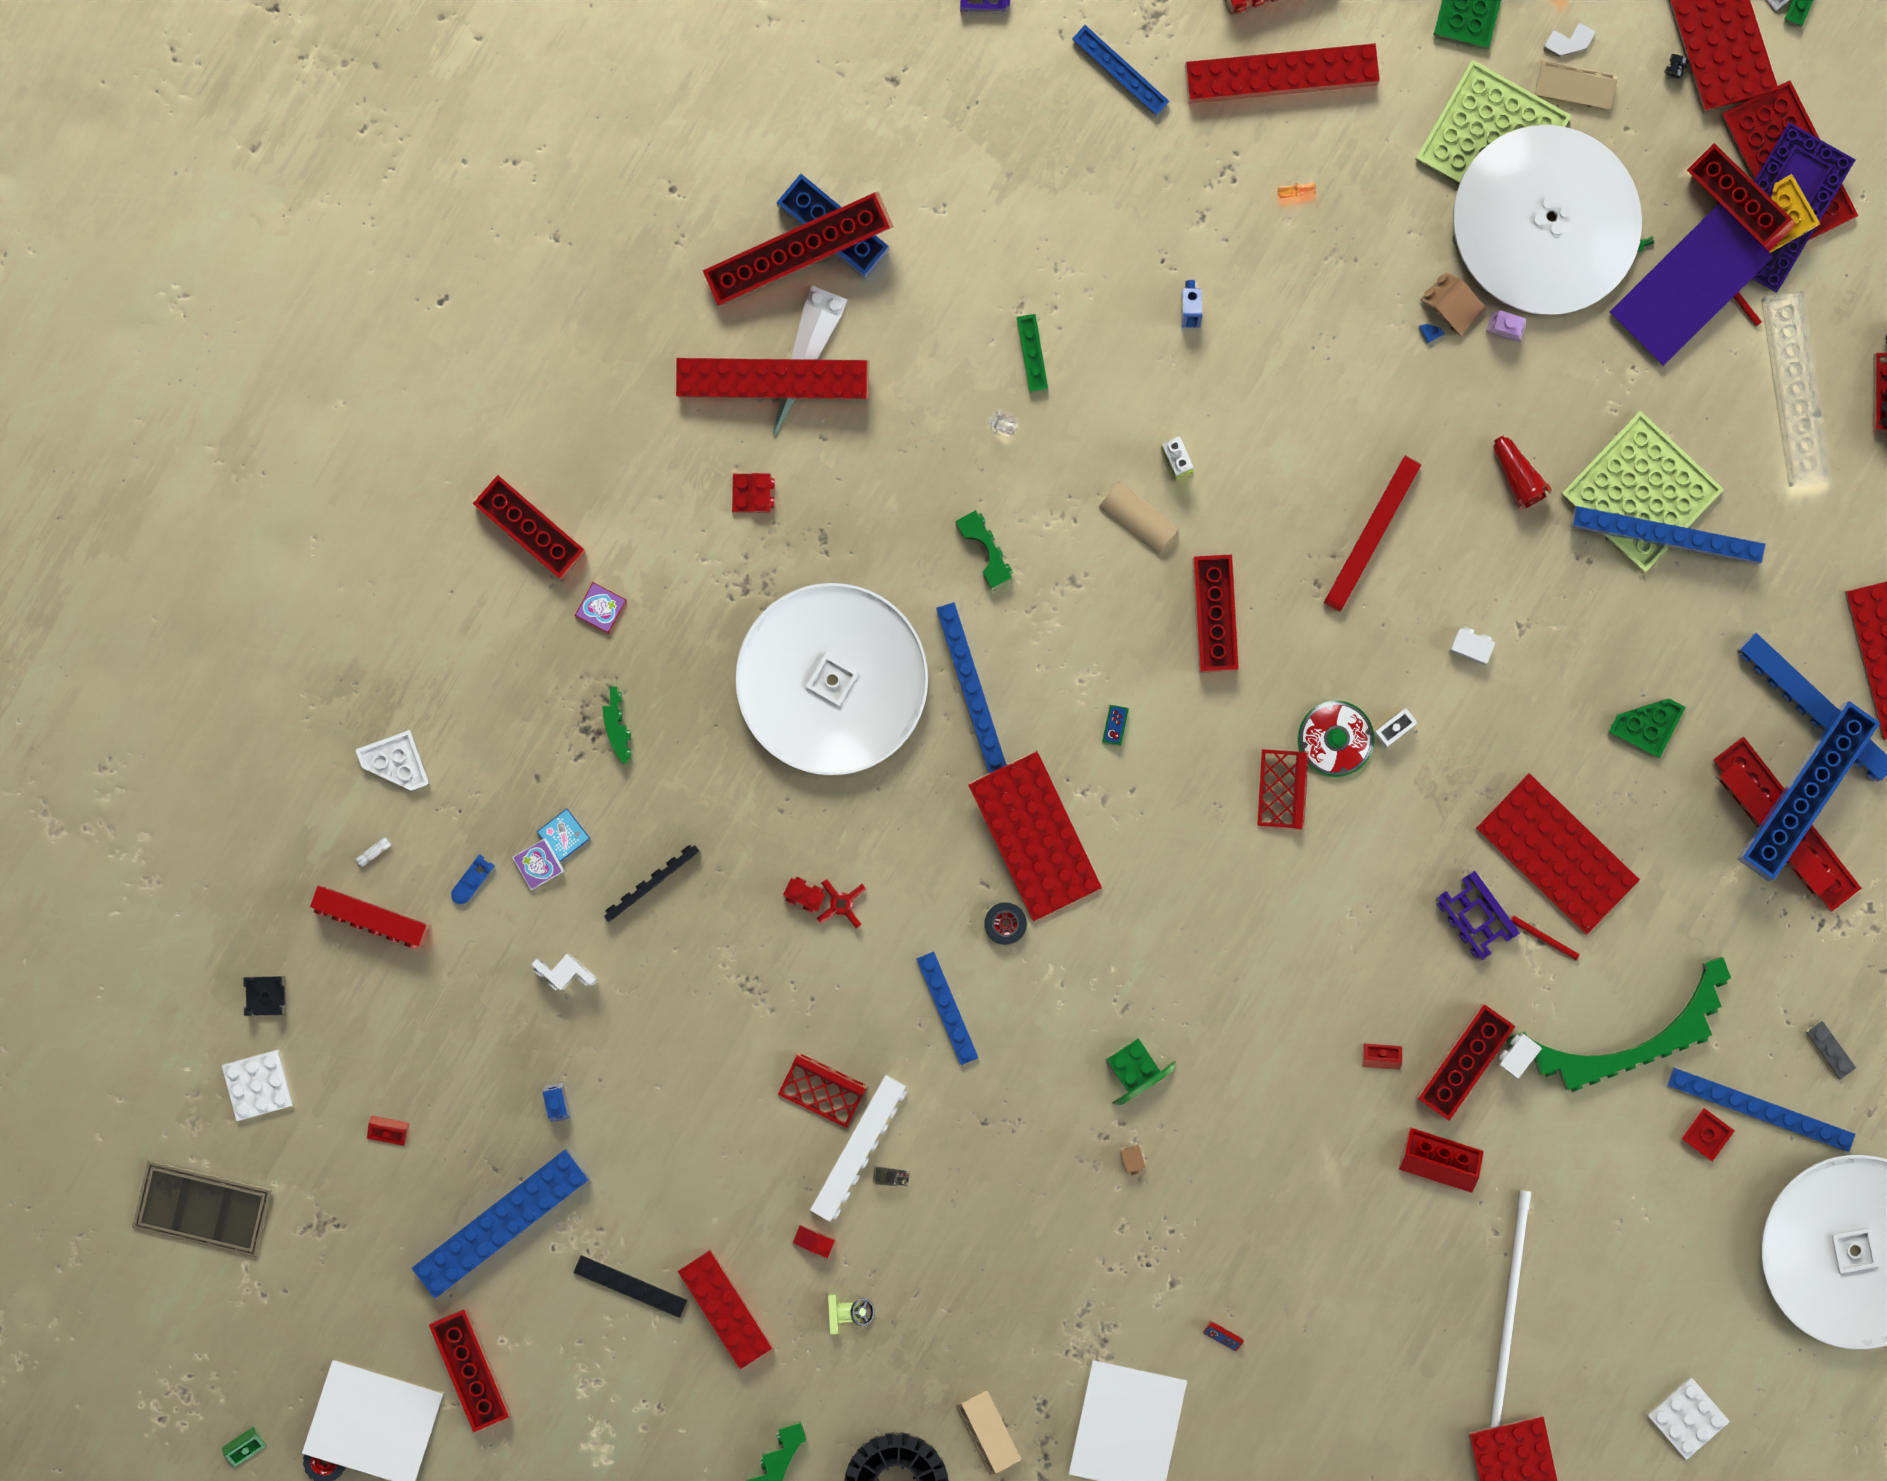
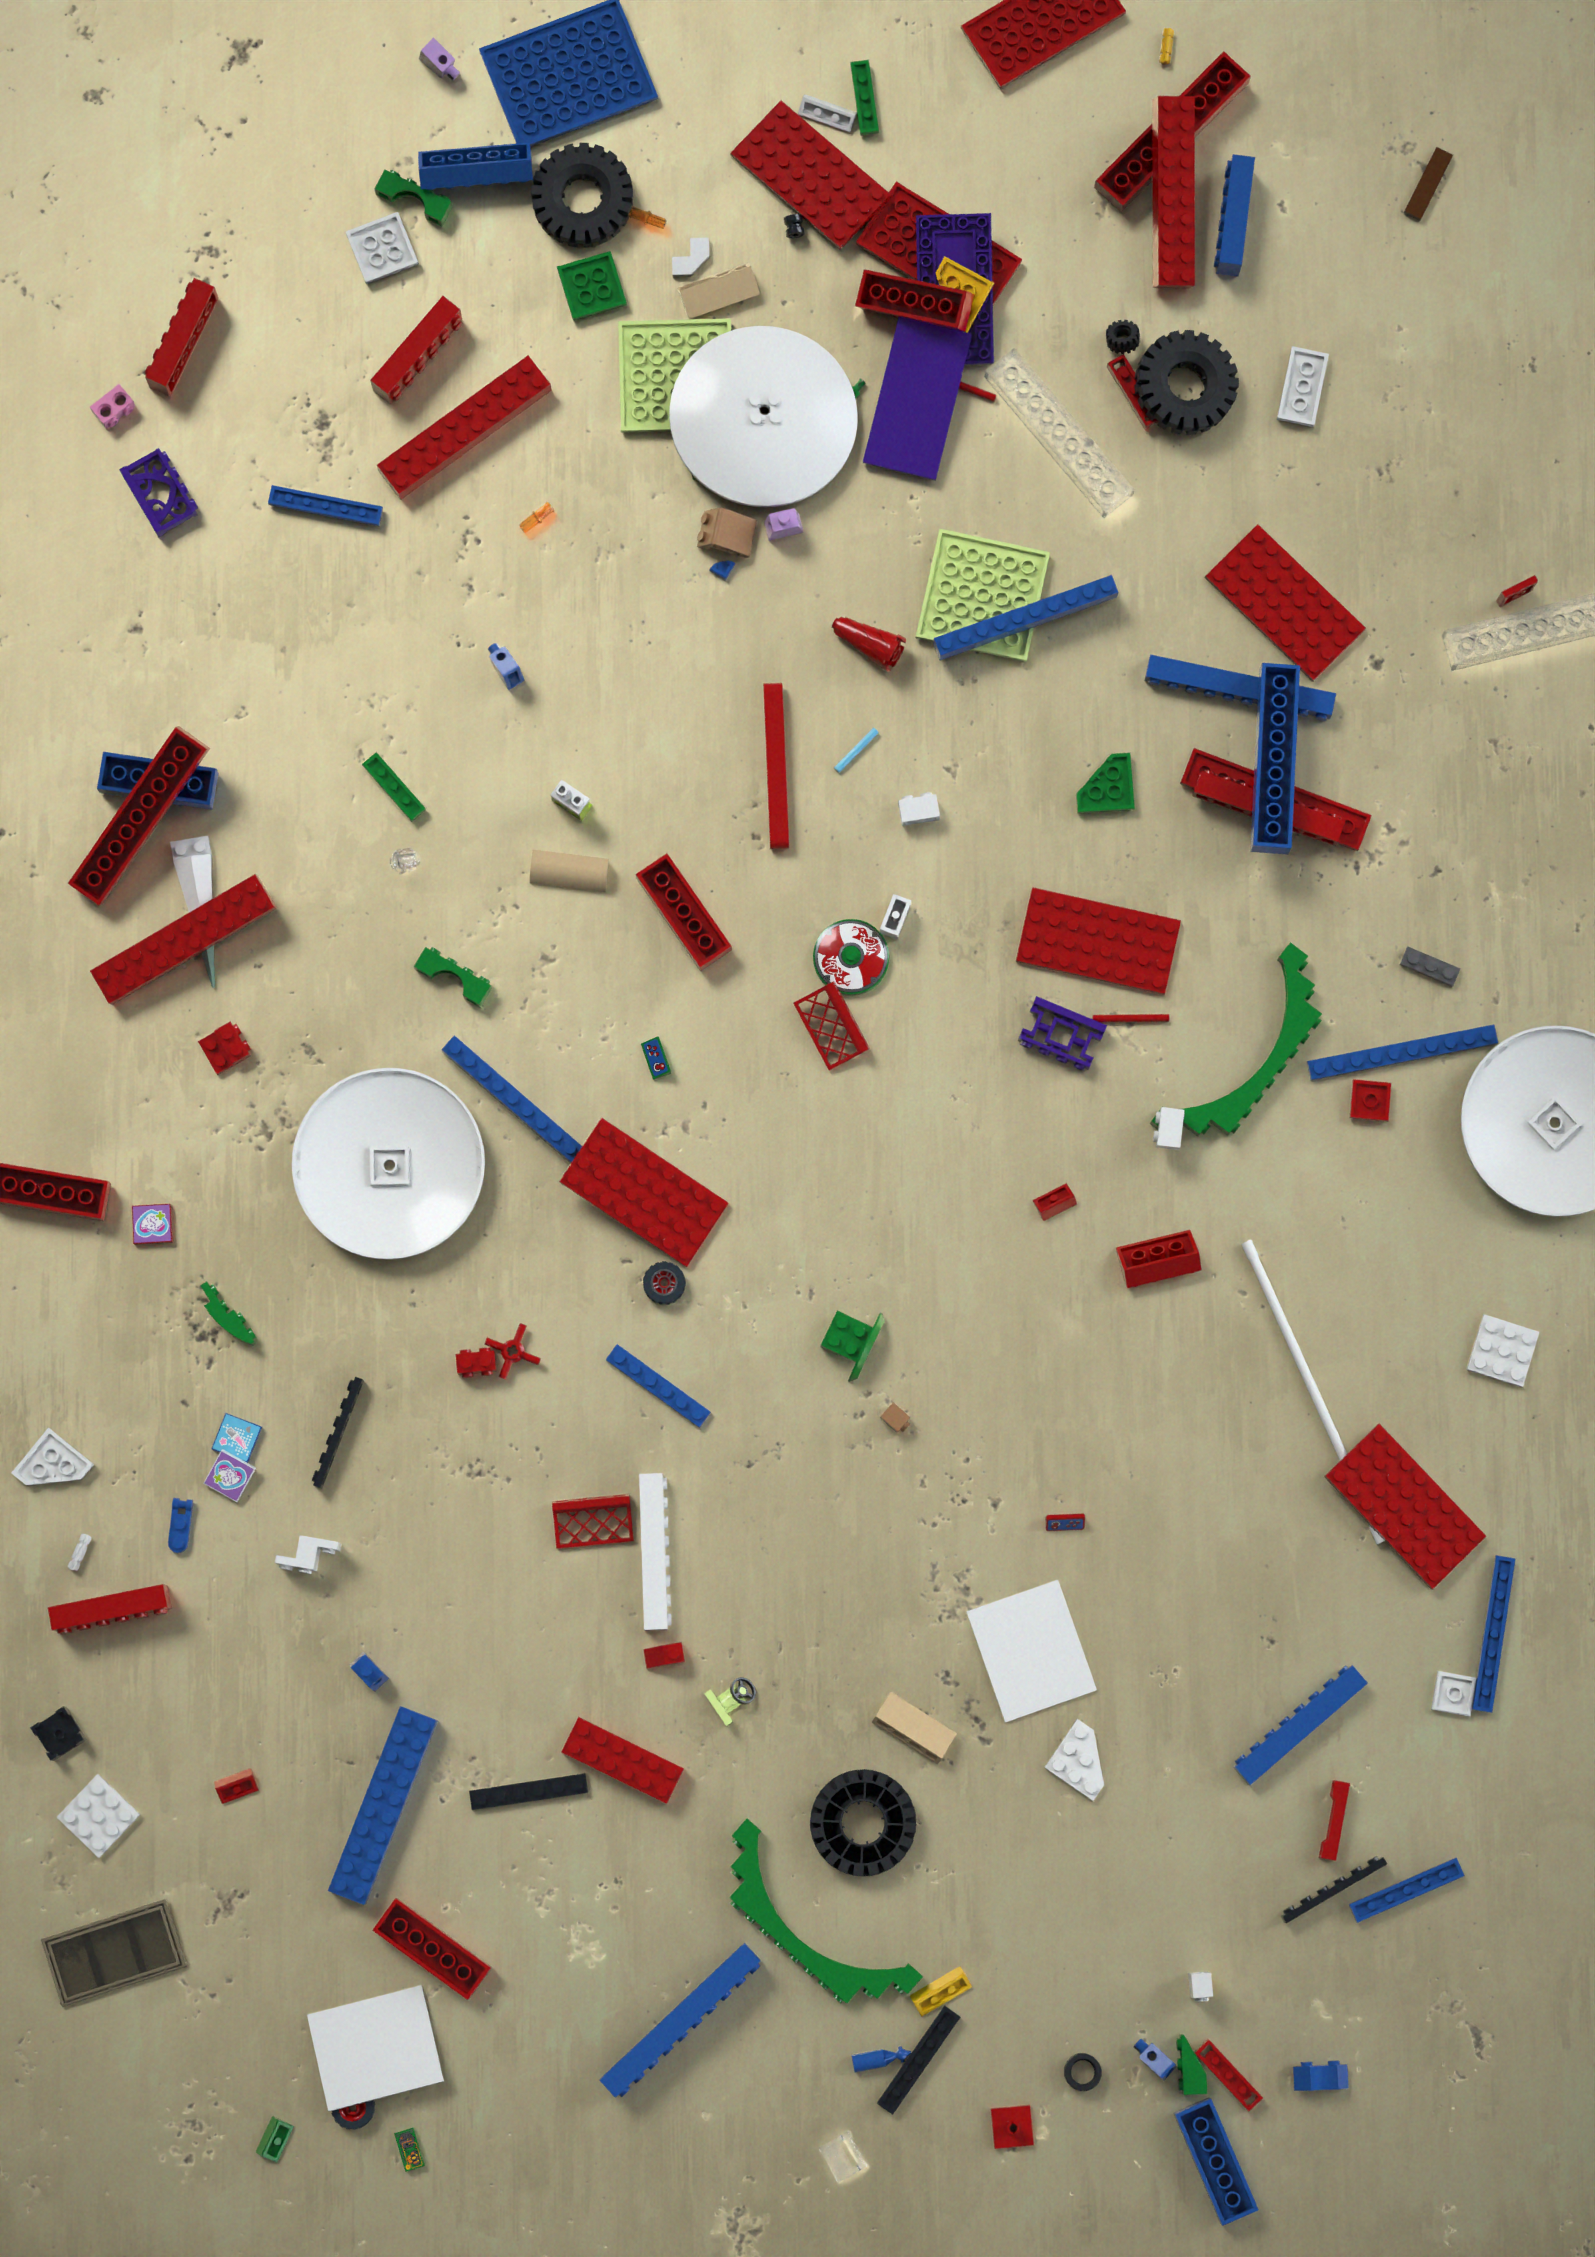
camera: 30 degrees left, 5 degrees down
clear smoke leg [872,1166,910,1186] -> none
red brick [1416,1004,1516,1121] -> none
none -> medium azure bar [834,728,879,773]

